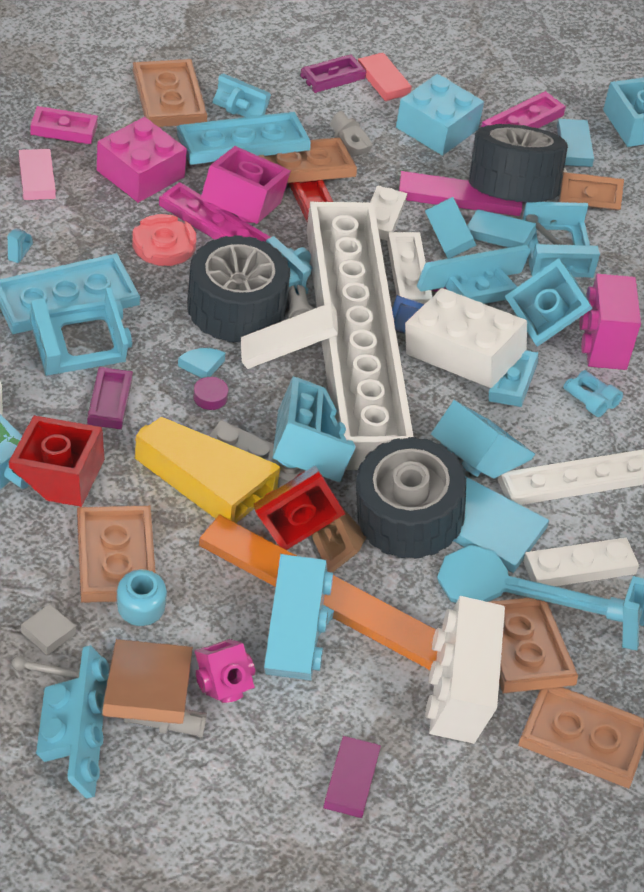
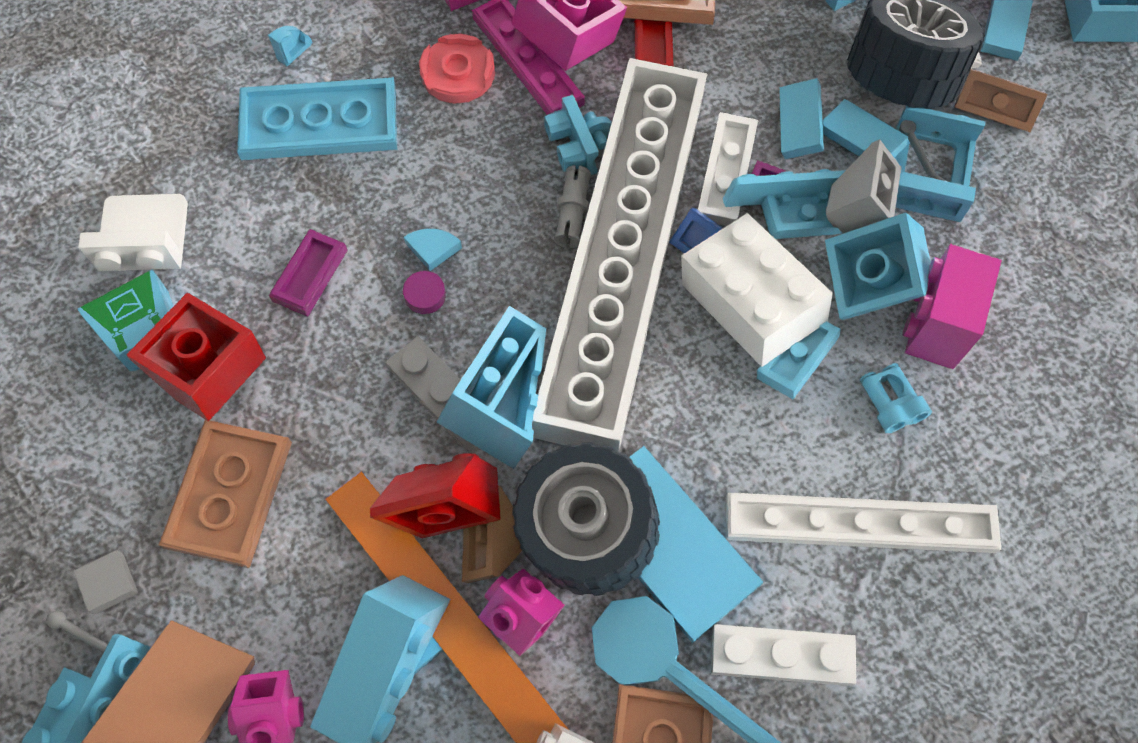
camera: 25 degrees right, 20 degrees up
medium azure window [29,287,132,376] -> none
medium azure head [117,569,167,626] -> none
yellow slope [135,417,280,523] -> none
black wheel [187,235,290,343] -> none
white tile [241,303,338,369] -> none
white plate [370,185,407,241] -> none
dark pink tile [399,171,522,216] -> none
medium azure slope [431,400,535,479] -> none
none -> dark pink brick [478,568,565,656]
none -> light grey slope [826,139,901,234]

